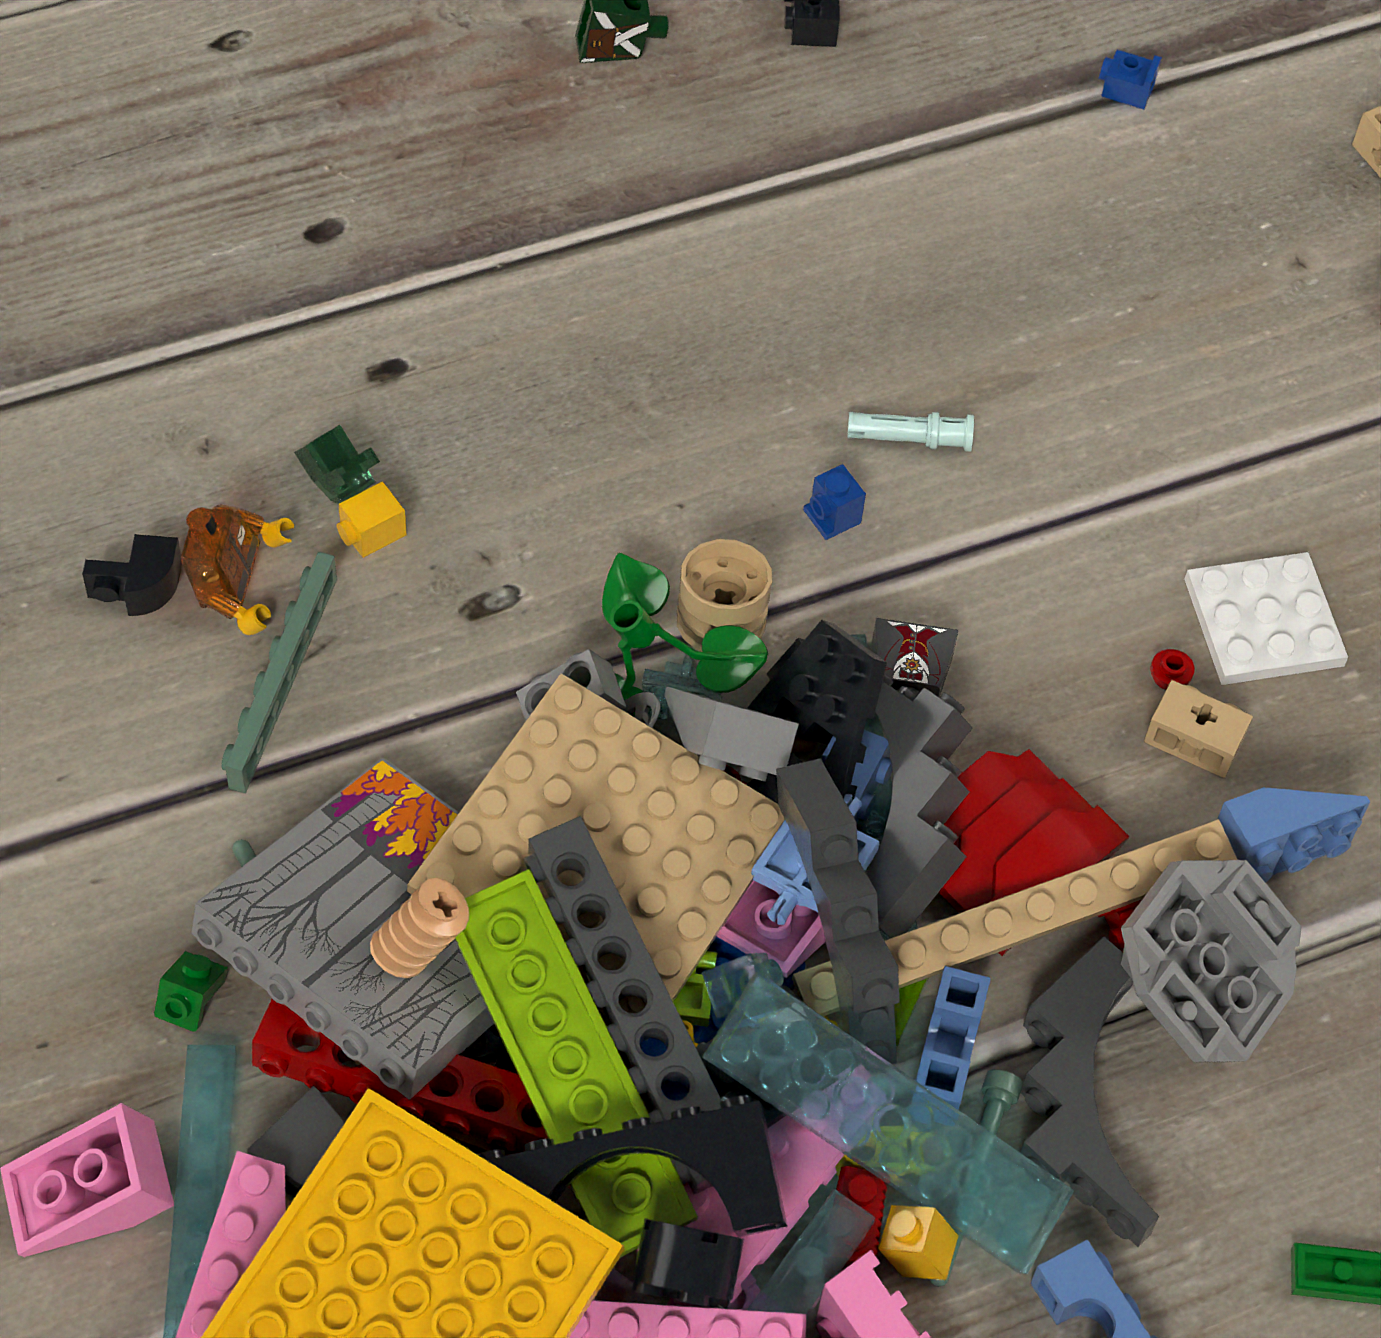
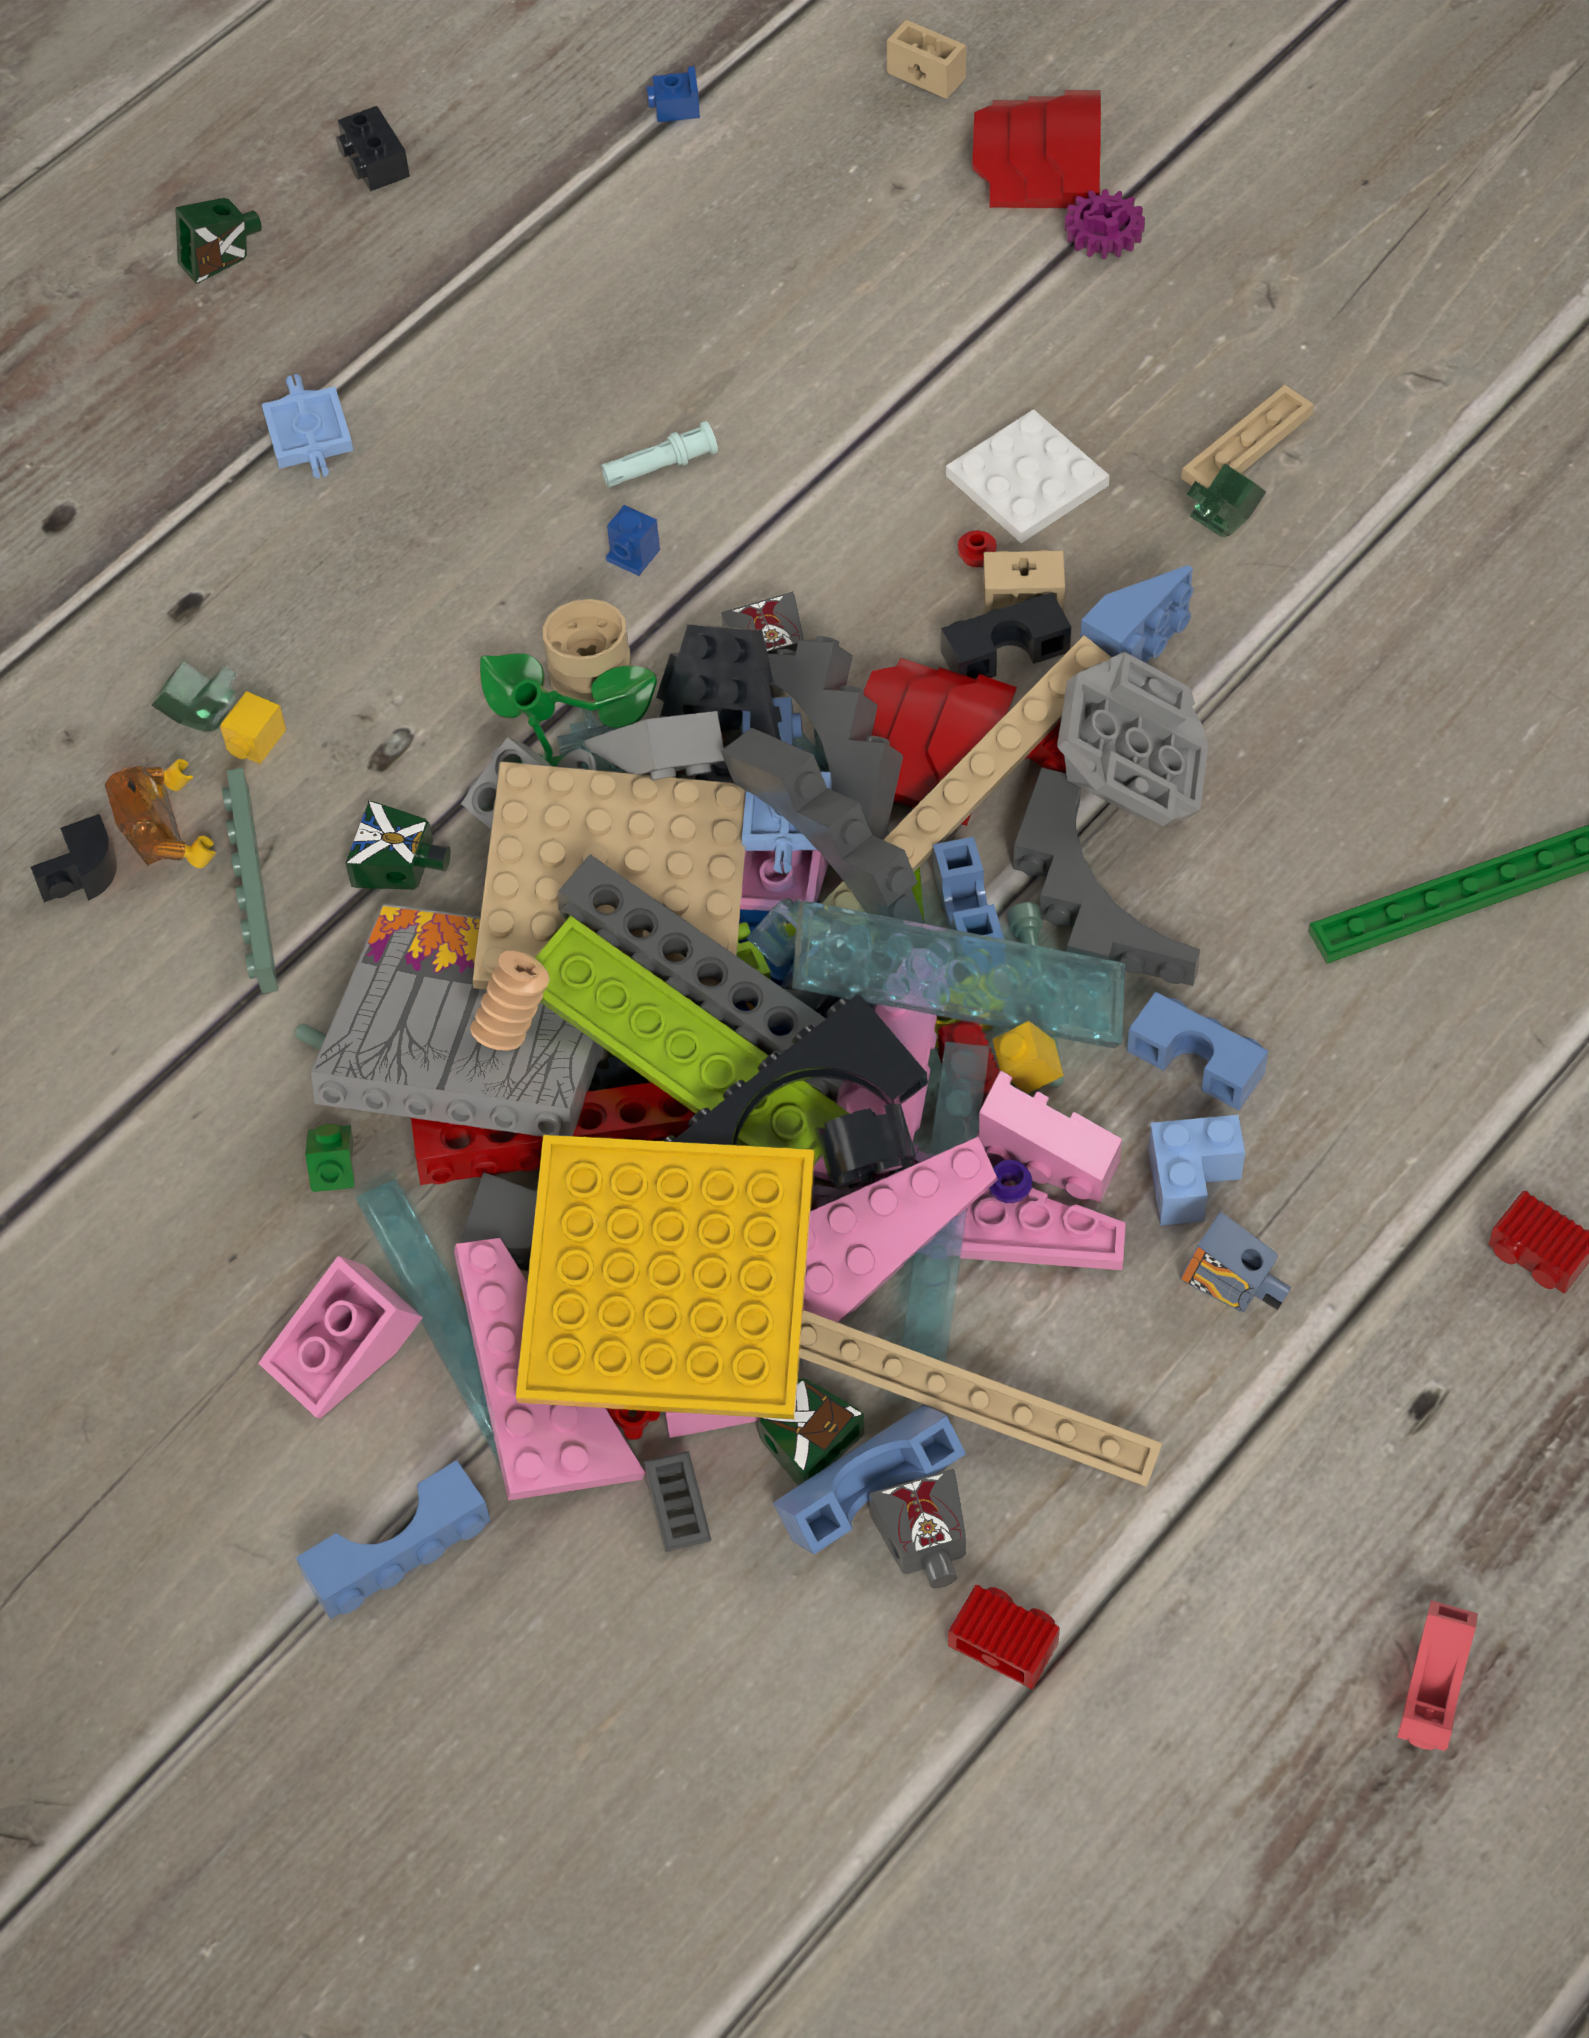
camera: 20 degrees left, 0 degrees up
none -> light blue plate [262,374,354,479]
none -> torso [345,801,451,890]
none -> black arch [941,592,1071,680]

